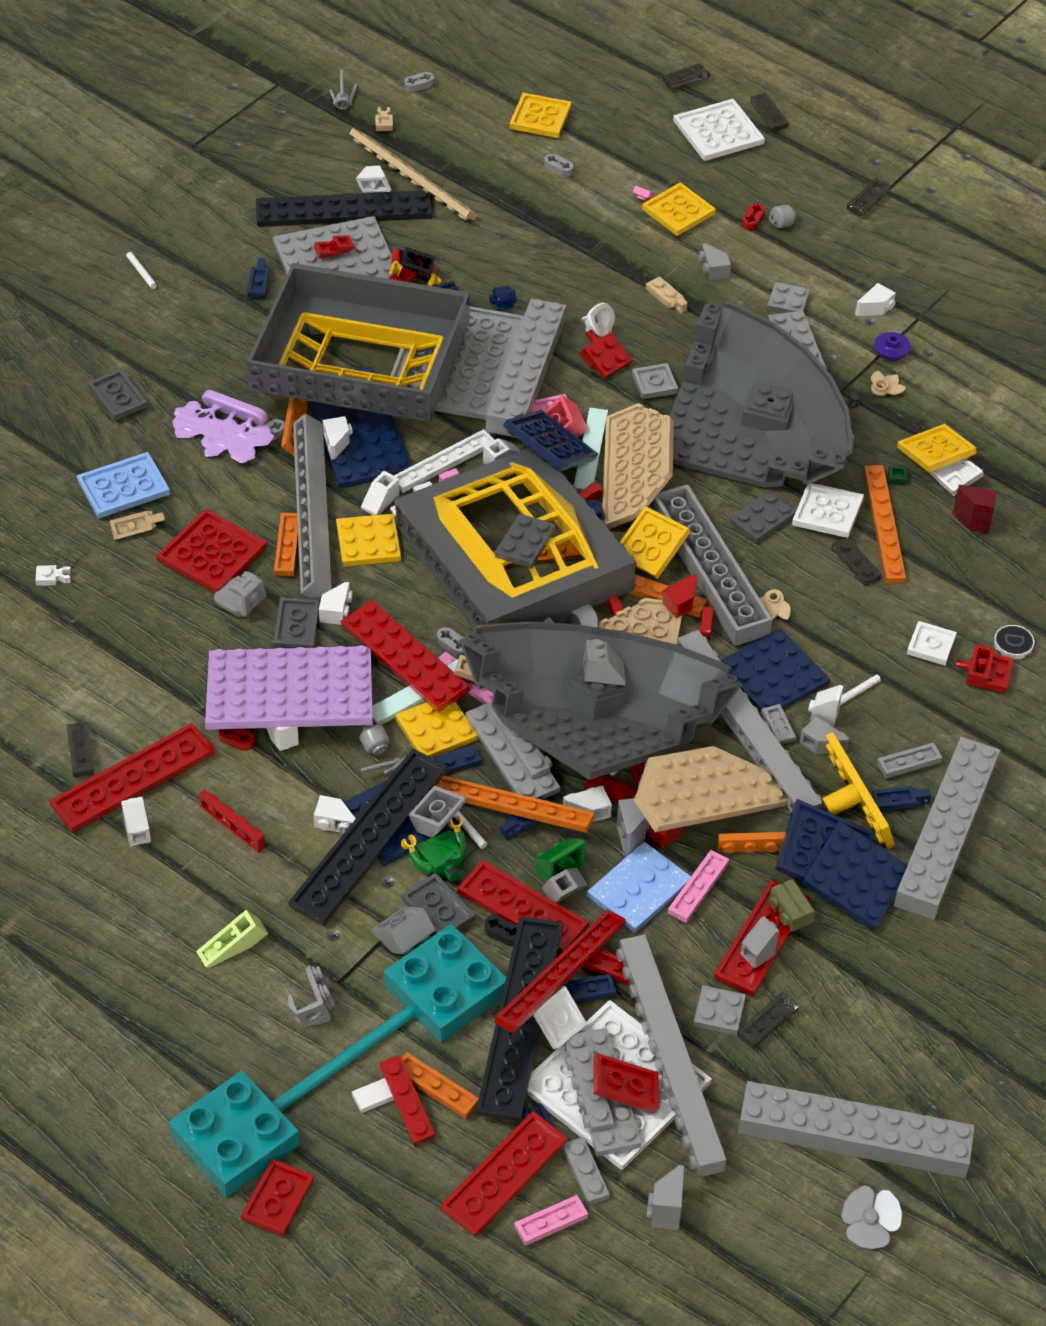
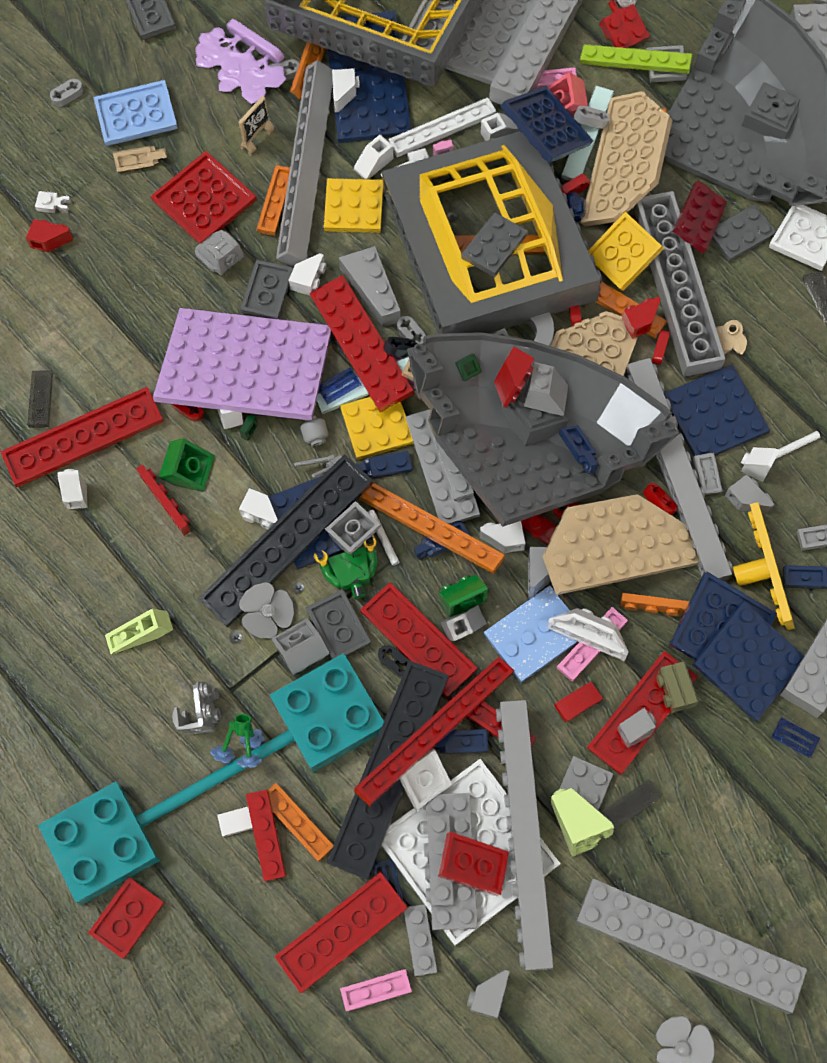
camera: 15 degrees right, 20 degrees up
none -> red slope [26,219,73,252]
none -> light grey beam [50,79,83,107]
none -> green slope [159,438,215,492]
none -> plant [210,714,265,768]
none -> flag [239,96,274,155]
none -> dark green tile [239,414,257,441]
none -> light grey piece [239,582,294,638]
none -> clear blue tile [319,367,361,405]
none -> light grey wedge [339,246,401,327]
none -> black beam [383,337,418,358]
none -> dark green tile [455,354,482,381]
none -> red slope [494,346,535,408]
none -> white wedge [547,608,628,661]
none -> yellowish green slope [551,788,614,857]
none -> red slope [554,682,603,723]
none -> dark blue hinge [559,425,598,474]
none -> light grey beam [574,106,610,129]
none -> lime plate [580,45,692,74]
none -> red beam [643,483,678,516]
none -> dark red plate [672,180,727,254]
none -> clear blue tile [771,717,820,758]

